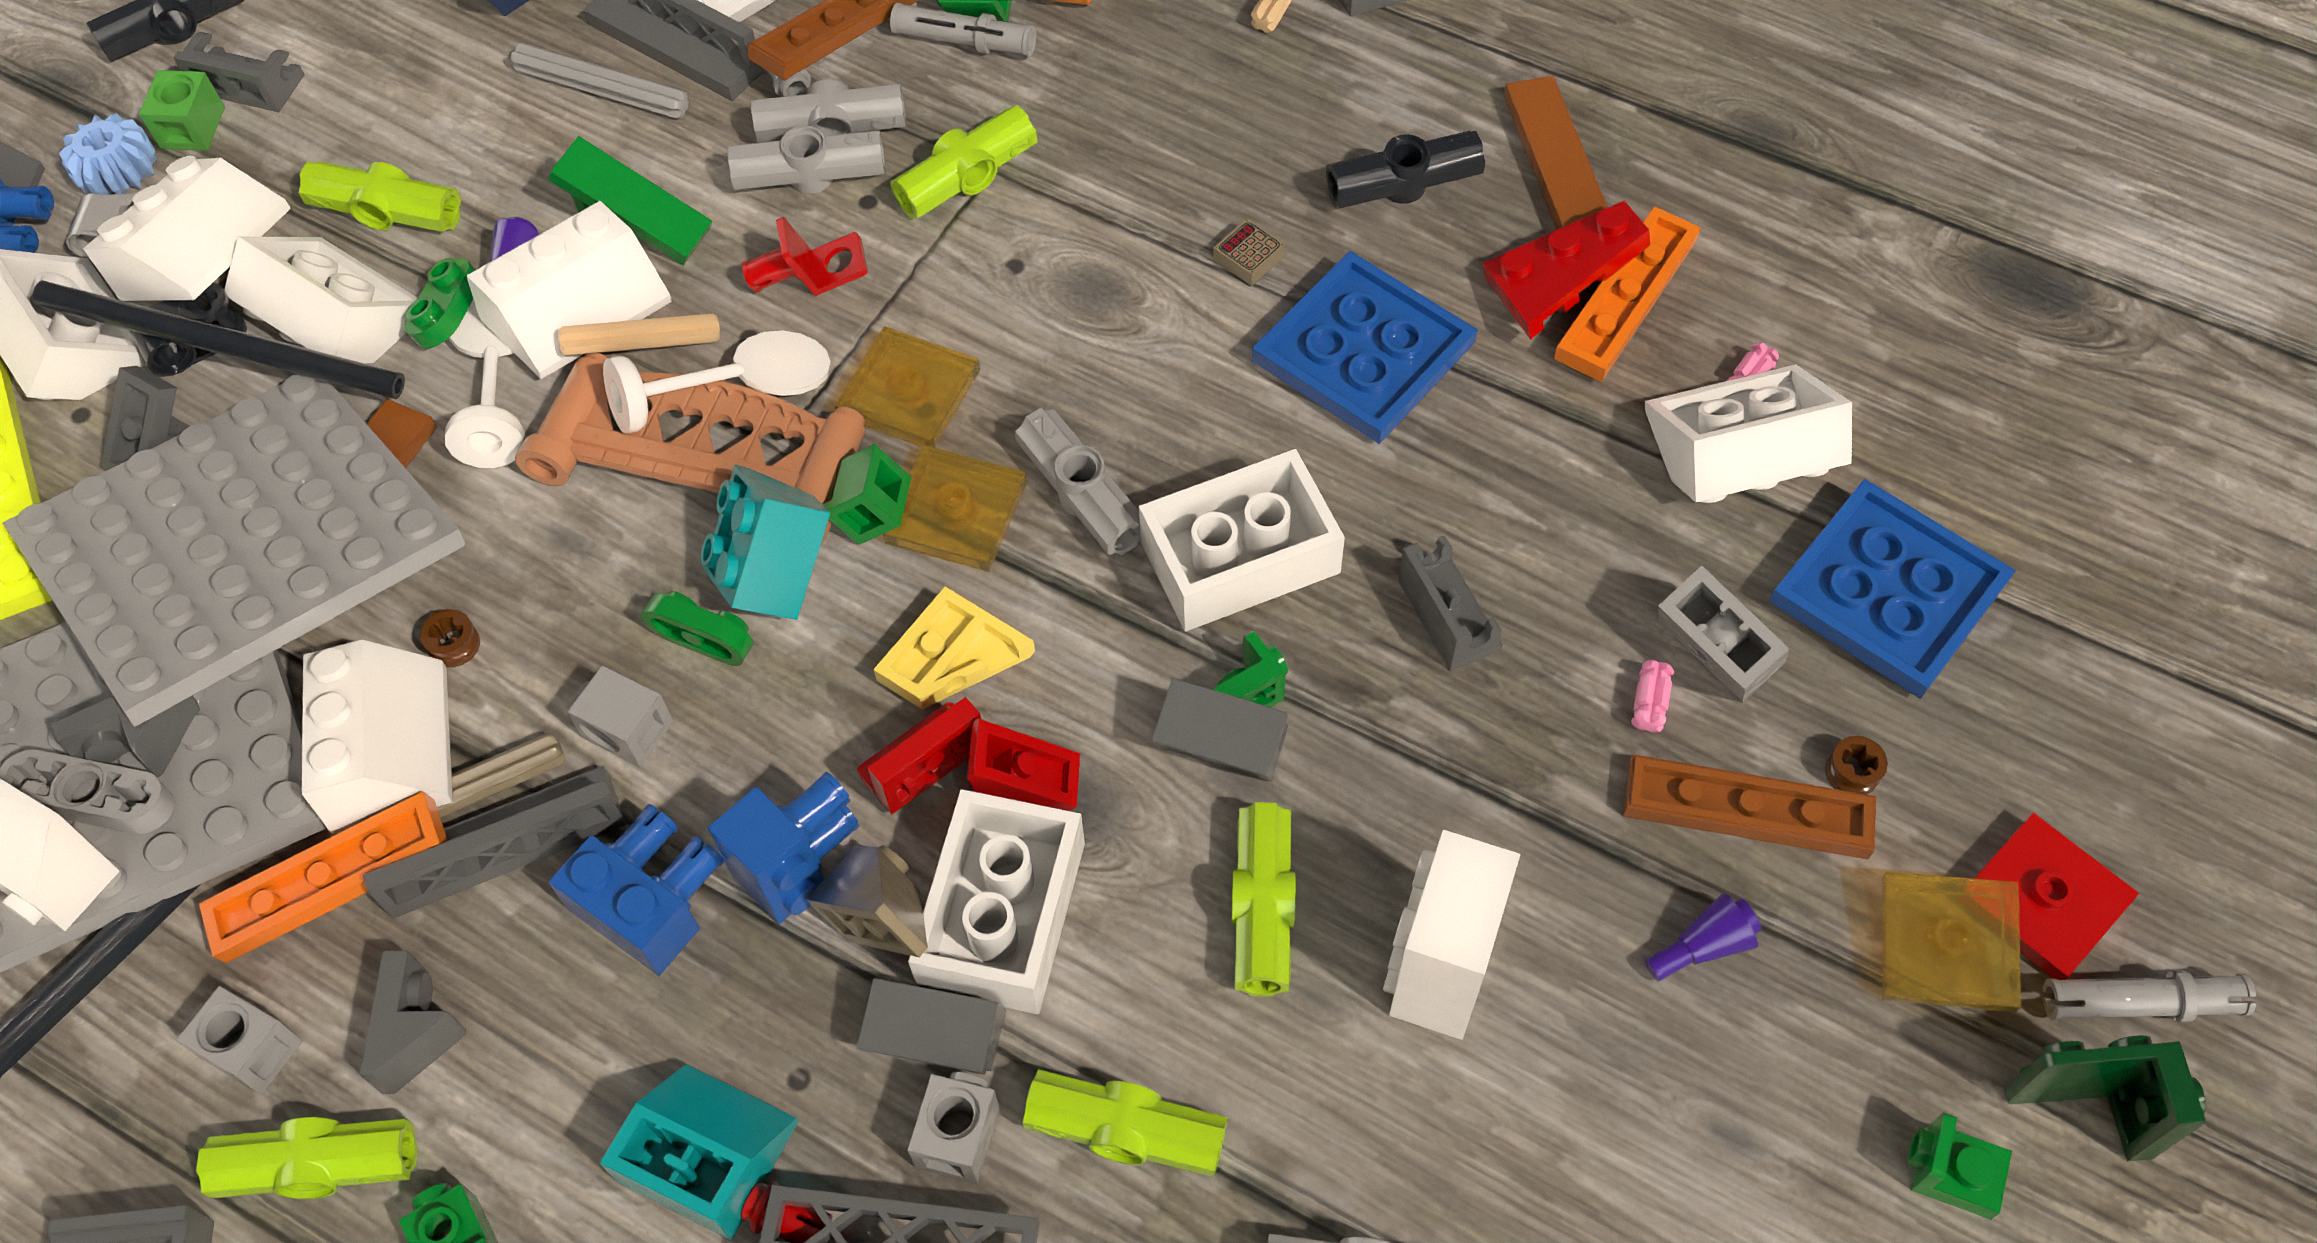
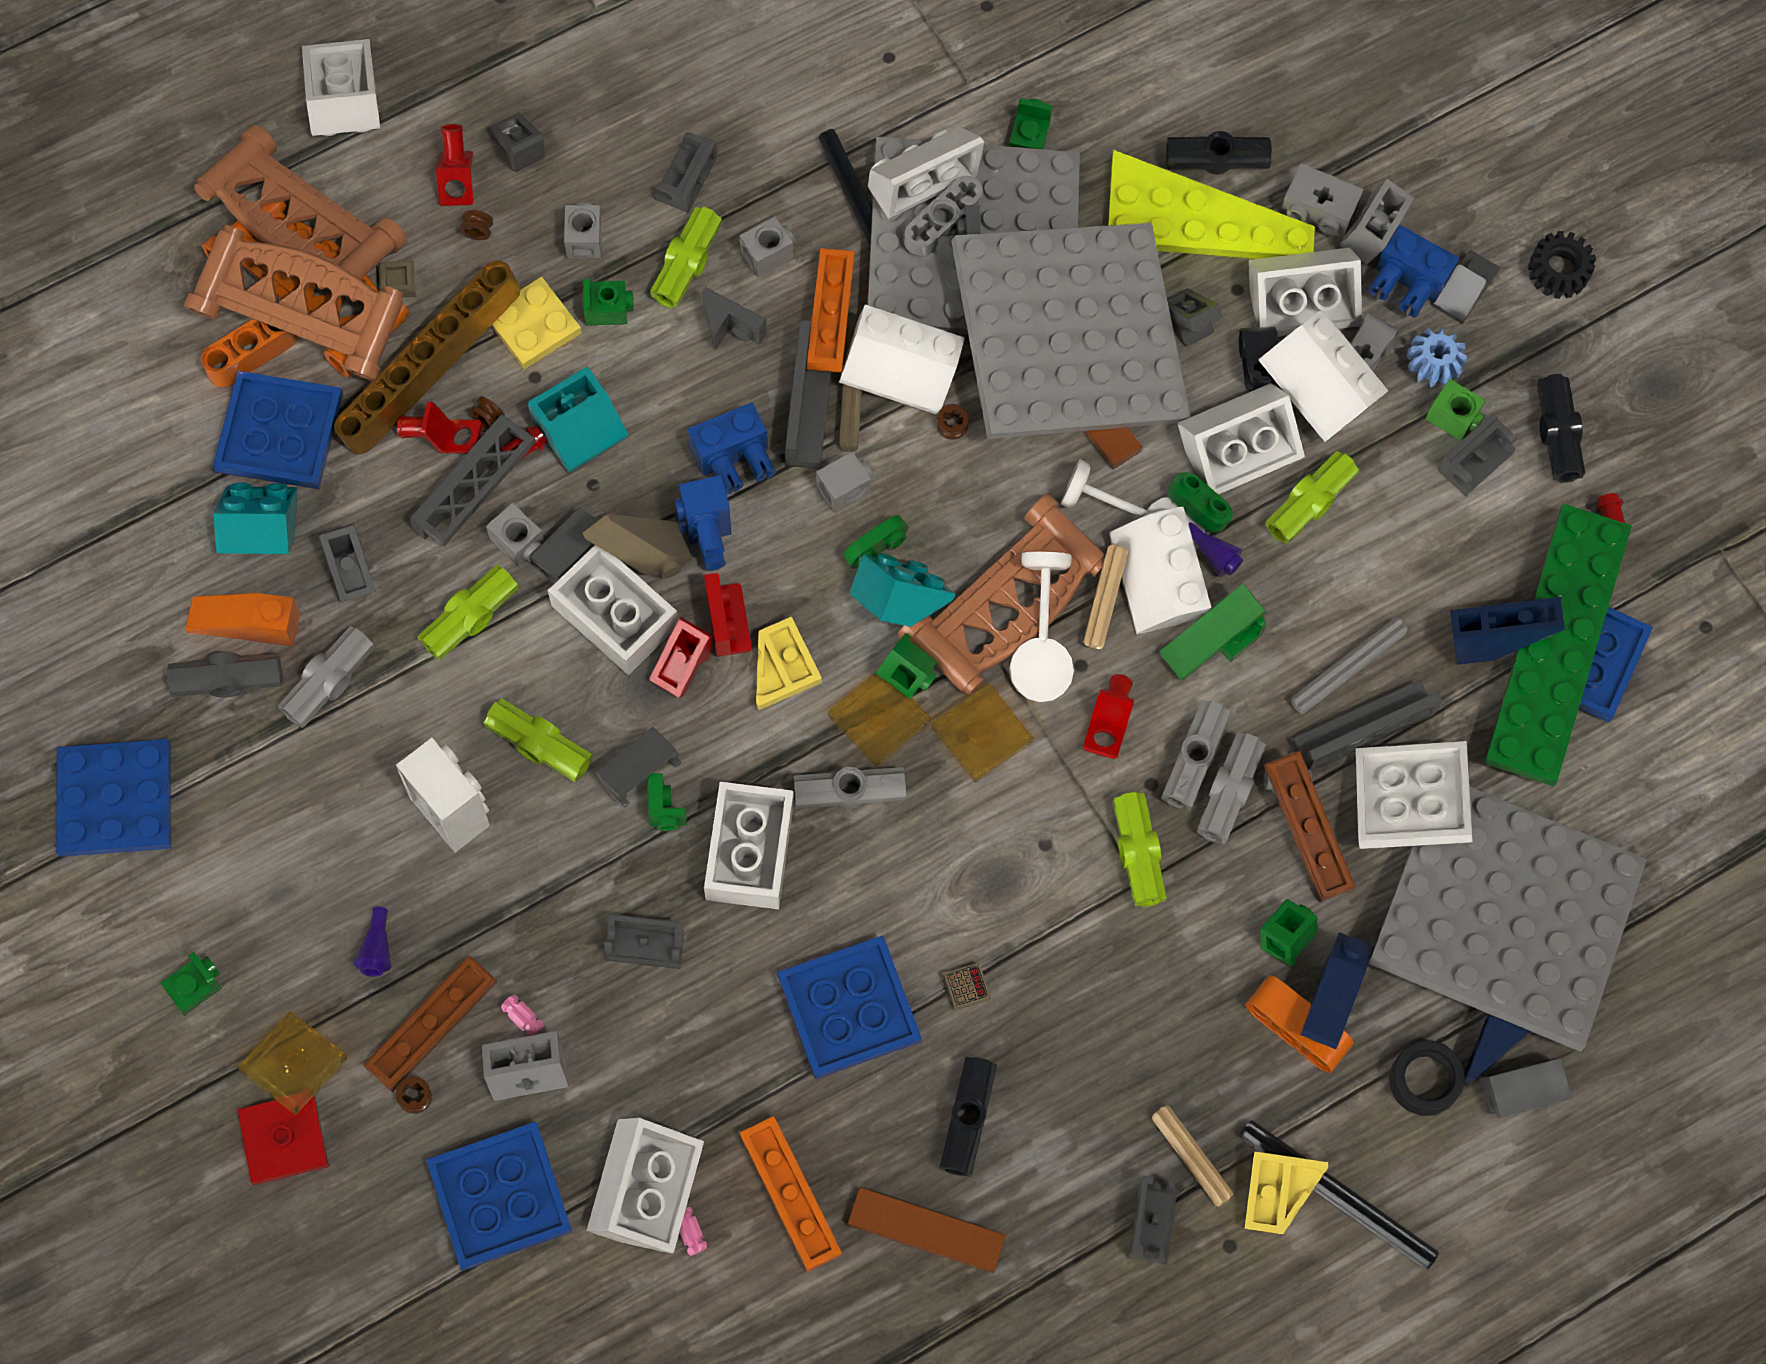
camera: 115 degrees right, 10 degrees up
black piece [32,280,405,399] -> none
light grey pin [890,3,1037,57] -> none
red wing [1482,200,1651,340] -> none
dark green bracket [2004,1035,2206,1162] -> none
light grey pin [2043,970,2256,1022] -> none

